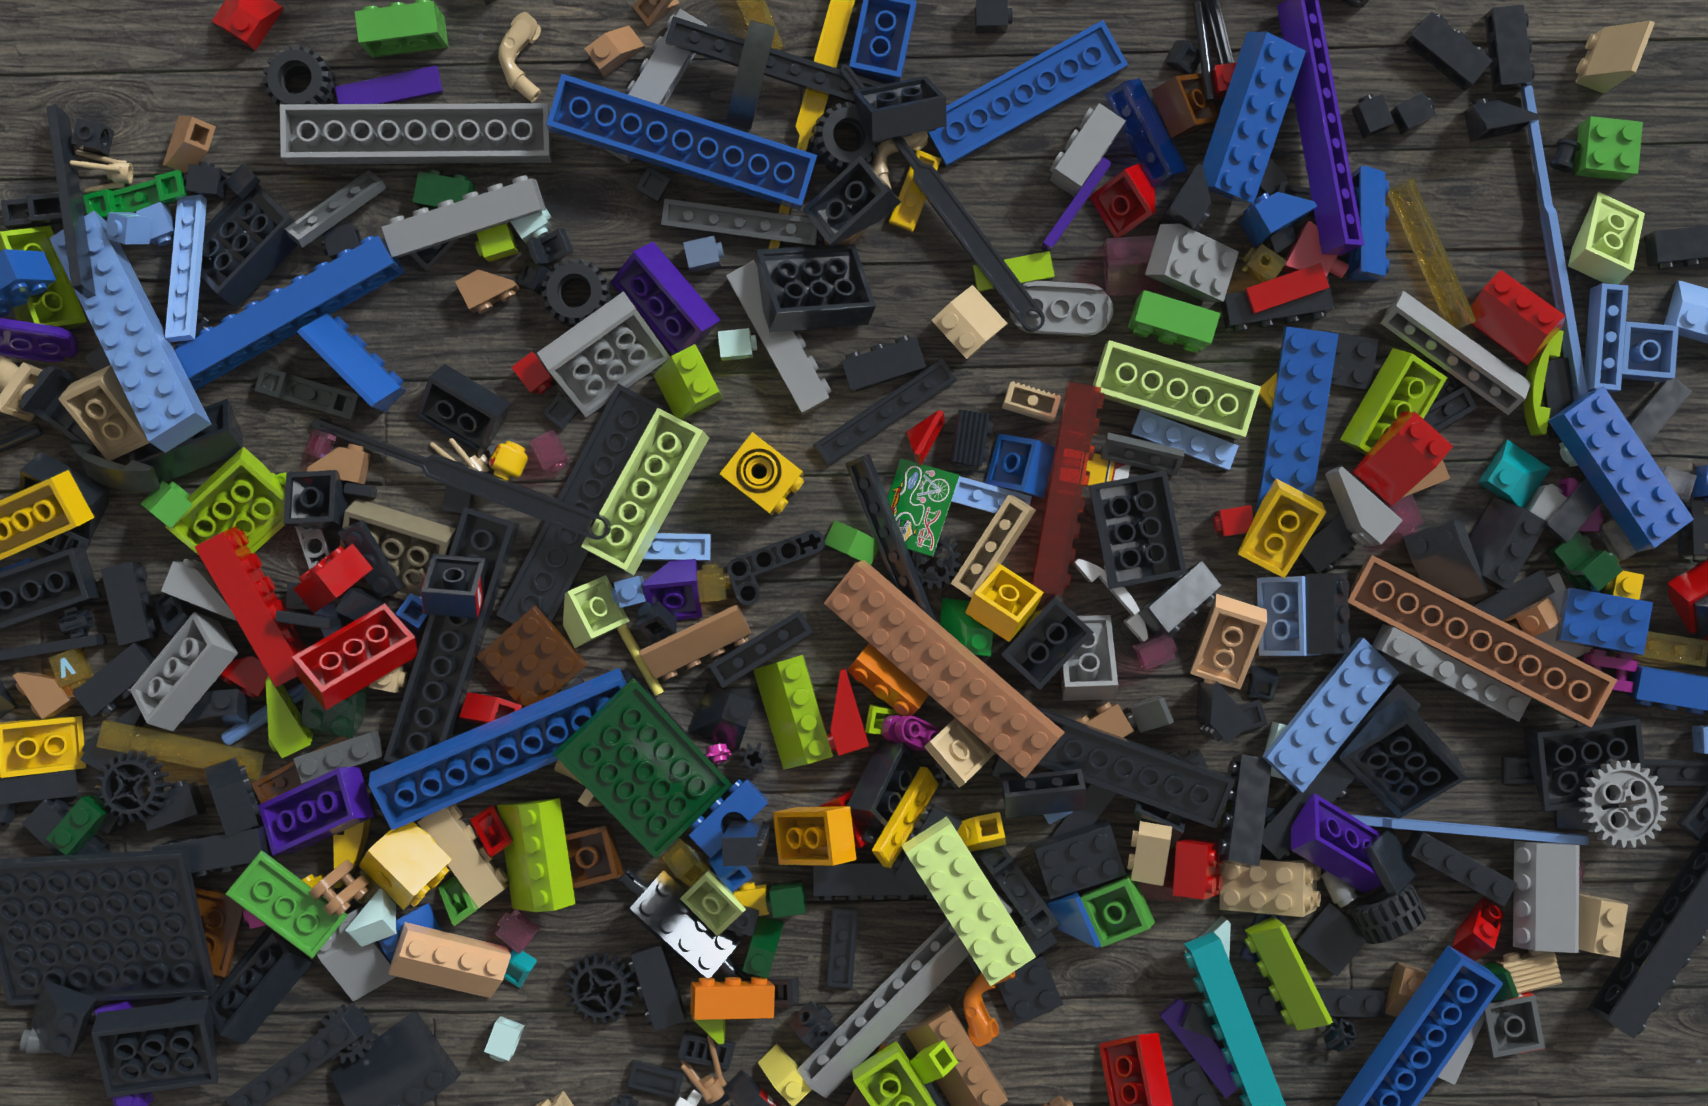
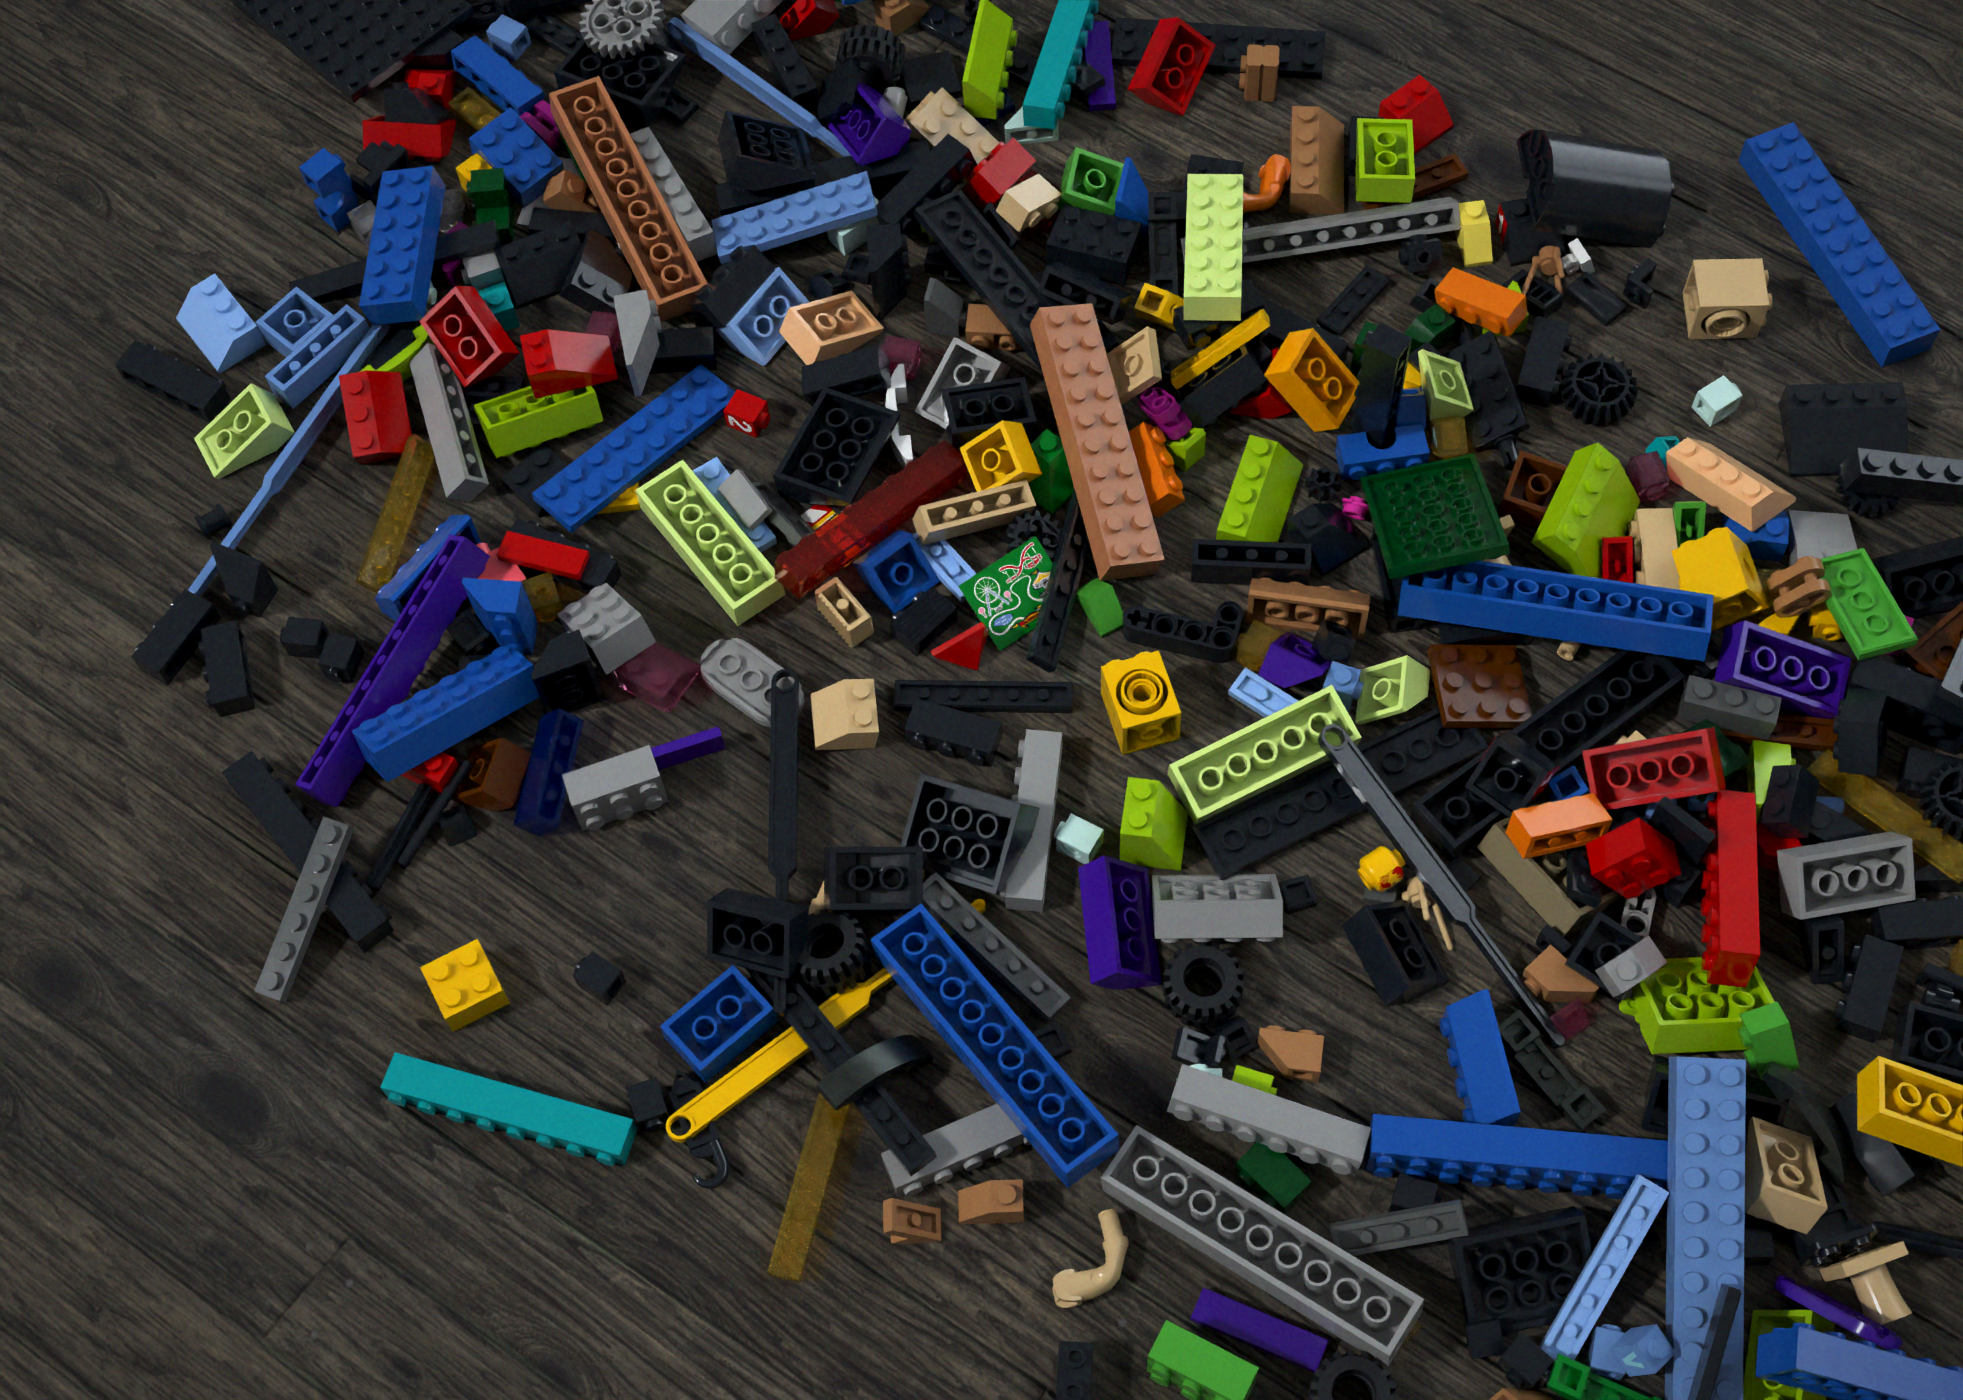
camera: 140 degrees left, 25 degrees down
light grey slope [161,559,237,621] -> none
light aqua slope [345,888,396,947] -> none
red slope [458,692,522,725] -> none
red brick [511,352,555,395] -> none
clear pink brick [529,430,571,473] -> none
light yellow bar [617,623,664,696] -> none
sand blue brick [683,236,724,272] -> none
red slope [827,668,869,756] -> none
yellow tile [889,150,941,232] -> none
lime brick [909,1040,958,1084] -> none
blue plate [927,20,1128,167] -> none
lime tile [973,251,1055,292] -> none
red slope [1089,163,1156,240] -> none
bright green brick [1128,290,1220,353] -> none
yellow slope [1238,479,1326,578] -> none
bright green brick [1574,116,1643,181] -> none
tan slope [1576,21,1655,94] -> none
none -> red slope [419,286,520,388]
none -> light grey tile [717,469,772,531]
none -> orange brick [1505,793,1613,859]
none -> light grey slope [1595,936,1667,998]
none -> black brick [1760,765,1820,838]

